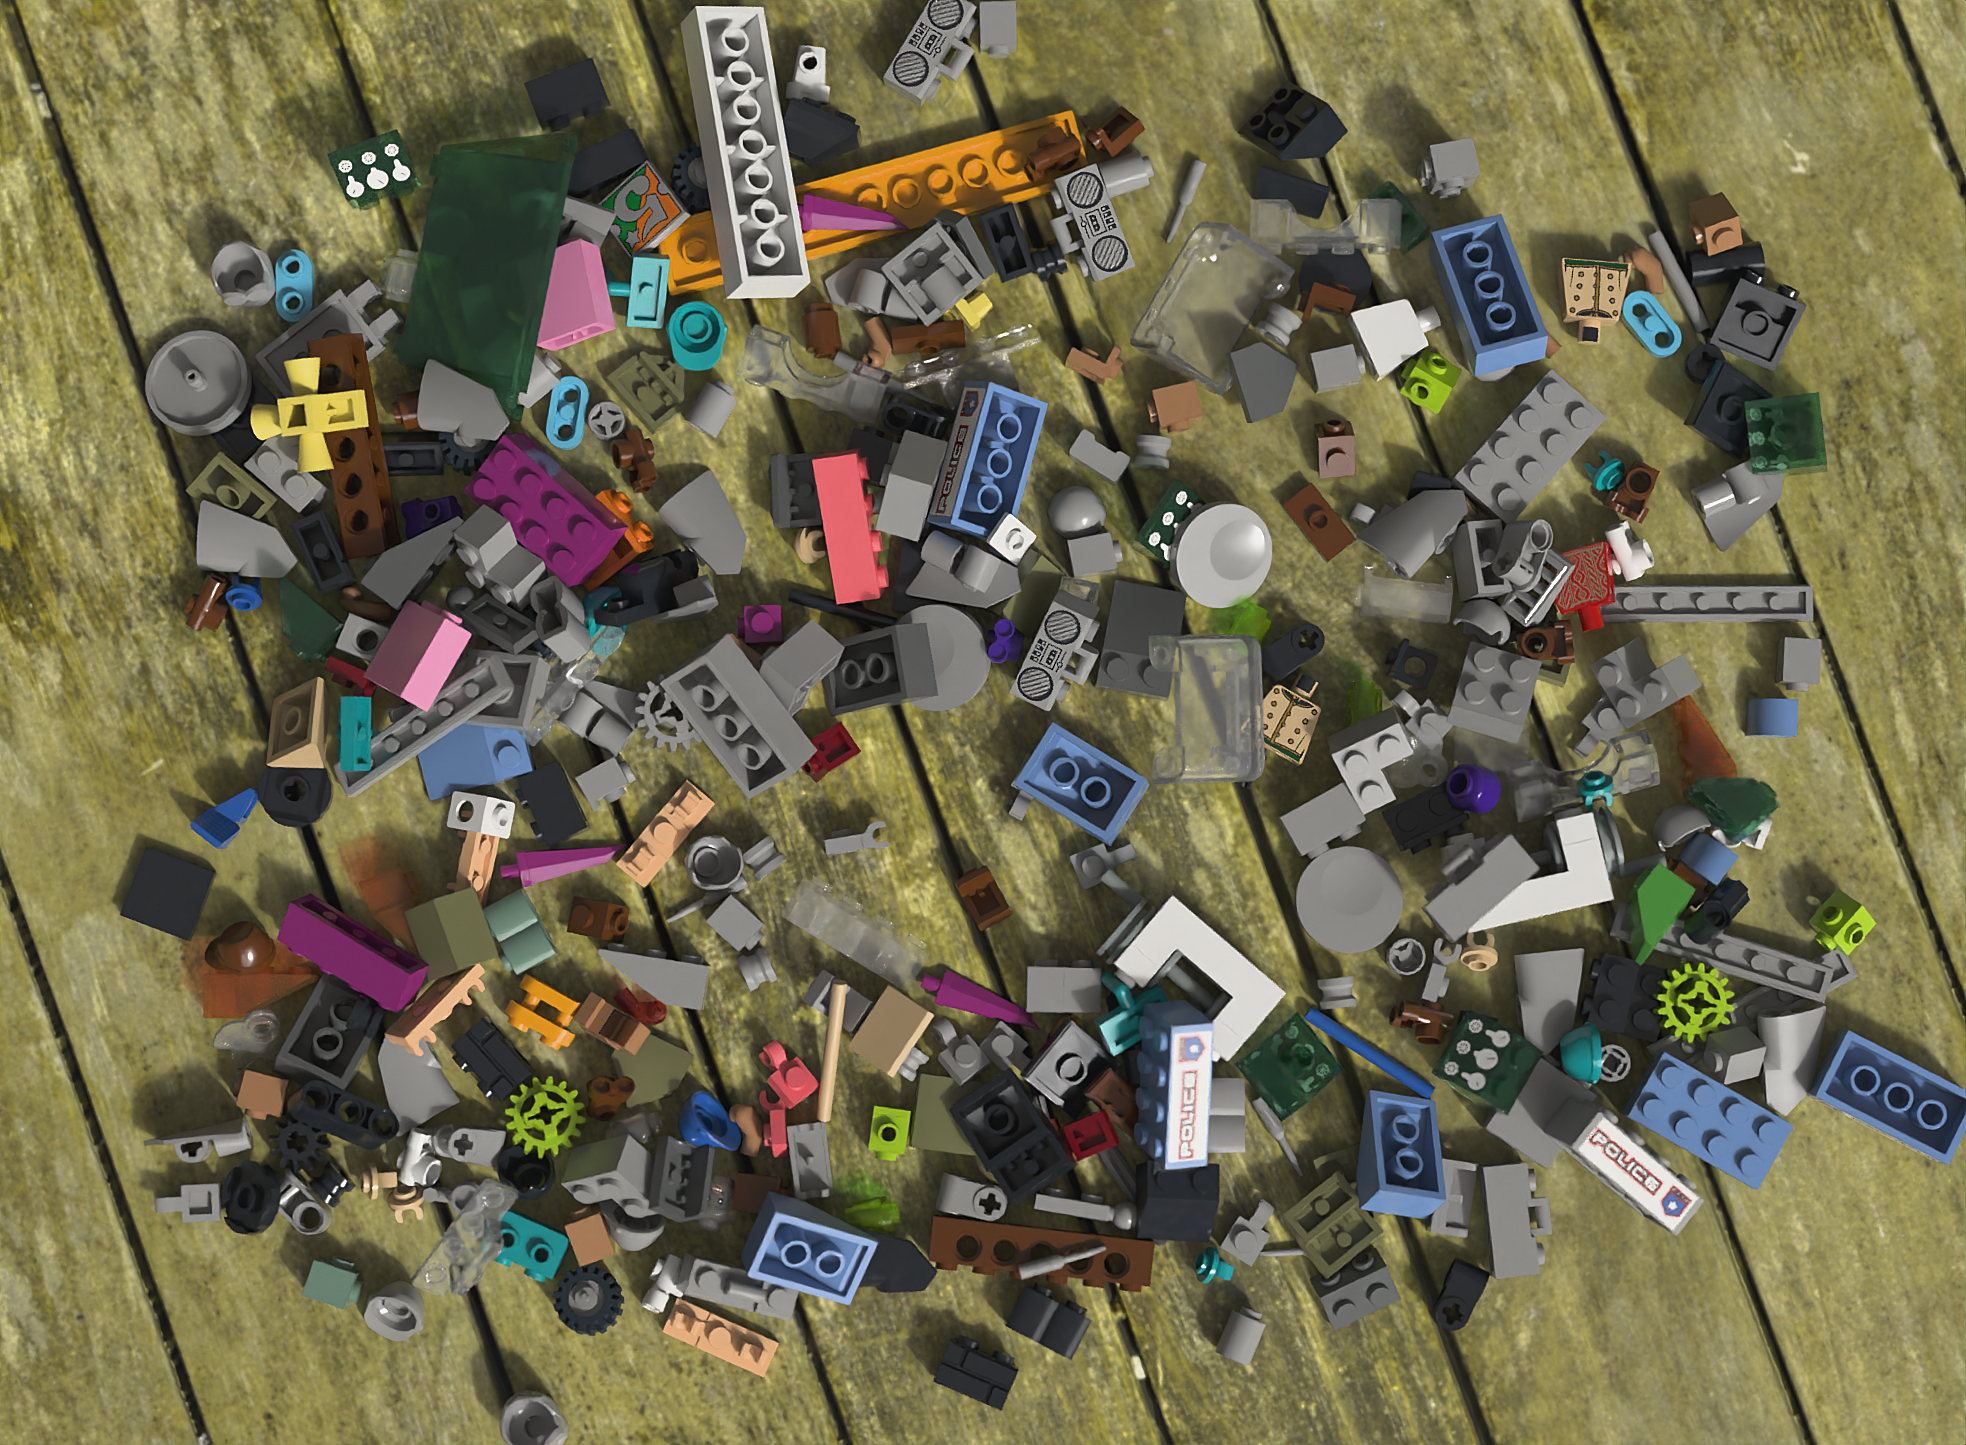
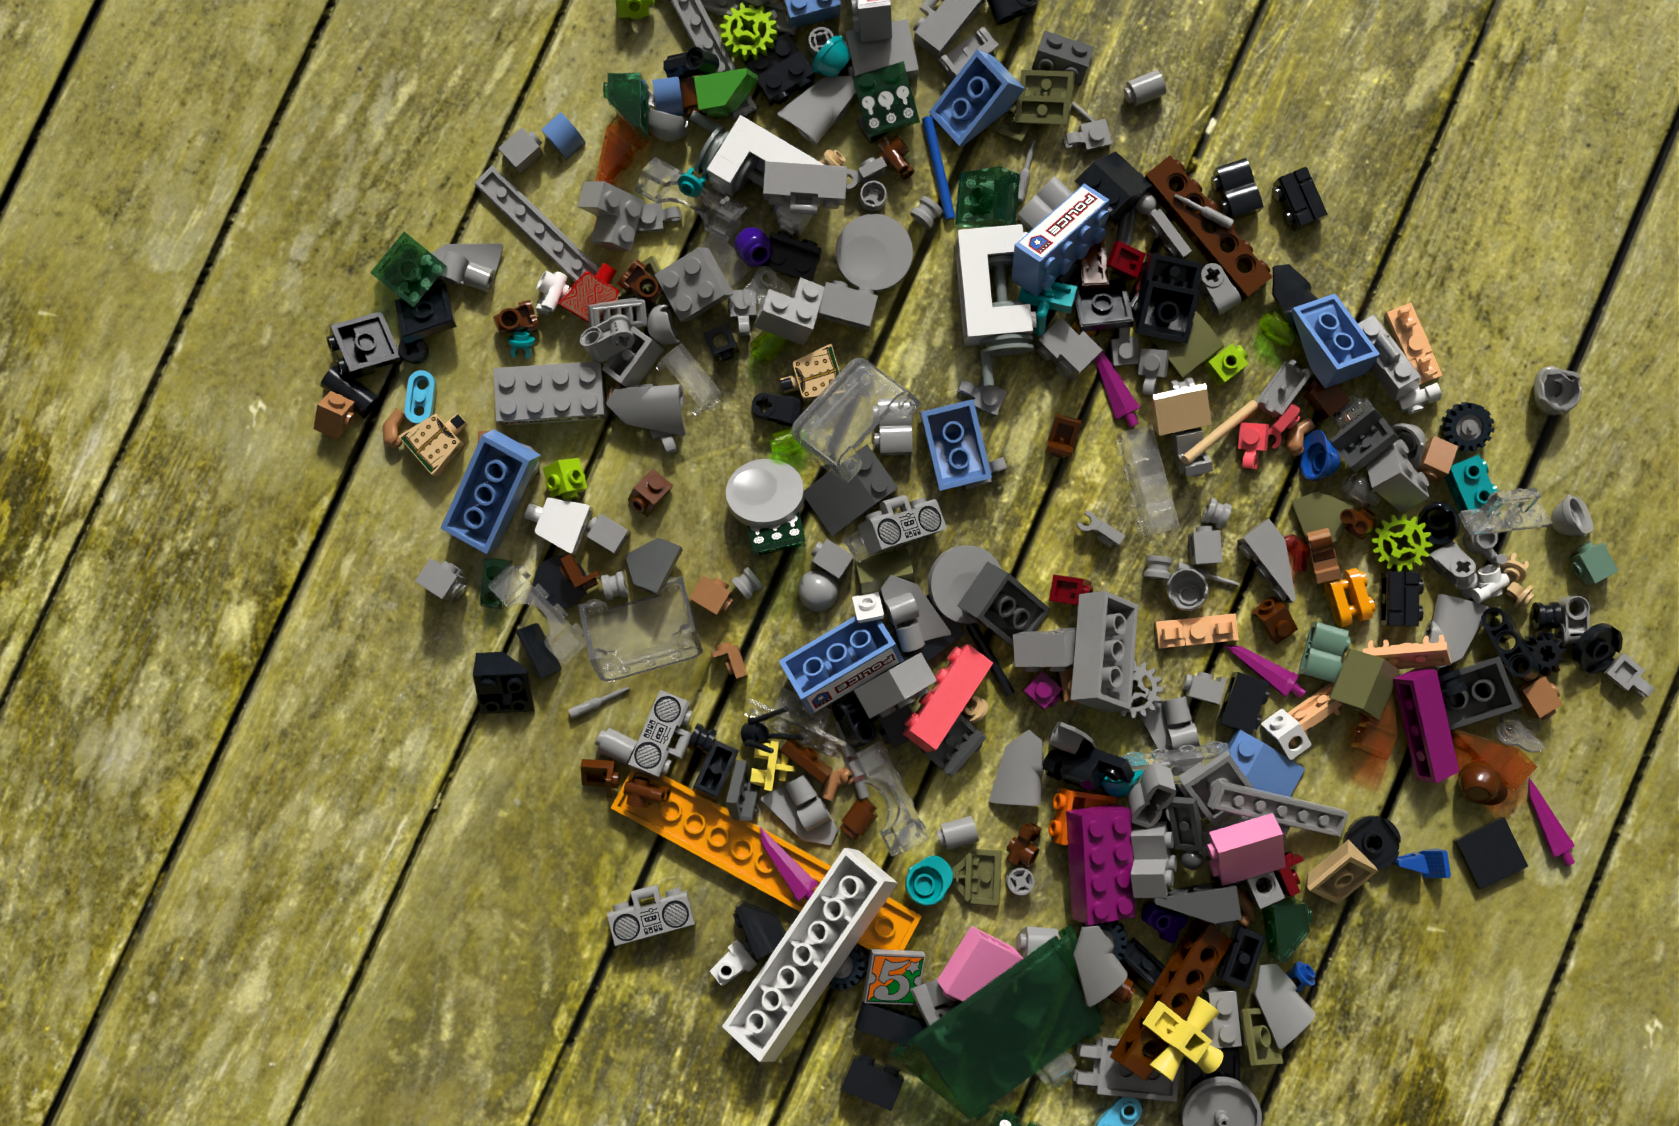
camera: 140 degrees left, 0 degrees up
light grey panel [144,1117,253,1163] -> none
reddish brown plate [184,571,230,632] -> none
teal plate [336,697,380,771] -> none
medium azure plate [546,376,590,450] -> none
plate [604,252,670,329] -> none
light grey plate [881,222,984,327] -> none
light grey brick [980,1,1017,58] -> none
dark purple plate [987,619,1025,664] -> none
light grey piece [1068,429,1130,486] -> none
teal plate [1194,1246,1234,1284] -> none
reddish brown plate [1282,482,1357,563] -> none
black slope [1407,470,1452,501] -> none
light grey bar [1647,231,1711,333] -> none
none -> black plant [741,707,804,753]
none -> light grey brick [873,399,913,456]
none -> magenta bar [1528,777,1575,866]

